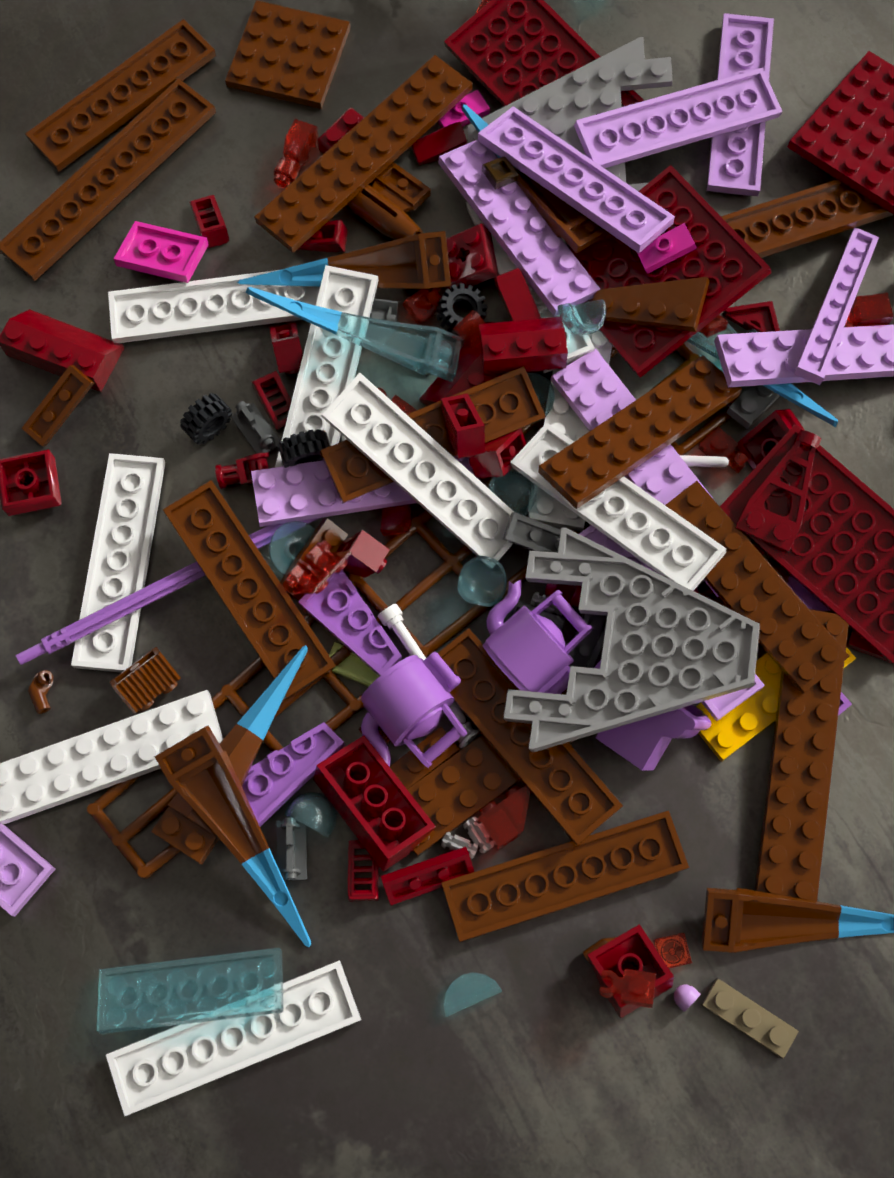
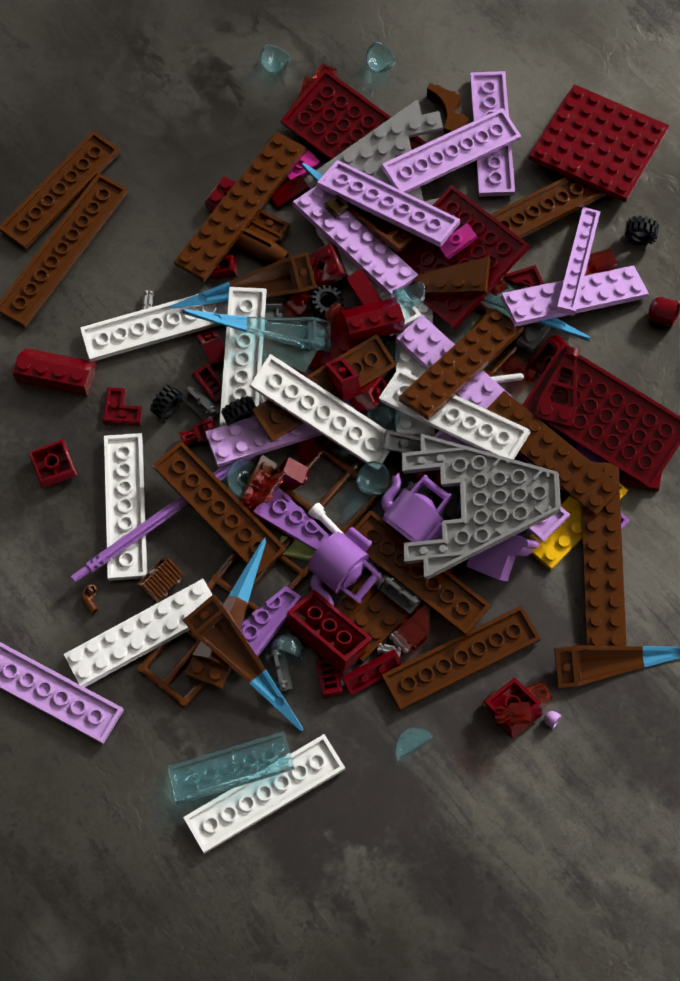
camera: 10 degrees left, 5 degrees down
reddish brown plate [21,365,94,446] -> none
dark pink plate [114,221,208,283] -> none
dark red slope [189,195,230,249] -> none
reddish brown plate [225,0,351,109] -> none
clear red piece [273,119,319,188] -> none
dark tan plate [701,978,799,1058] -> none
none -> dark red tile [103,387,143,426]
none -> light grey piece [142,290,154,310]
none -> dark grey hinge [380,577,421,614]
none -> reddish brown arch [426,83,469,135]

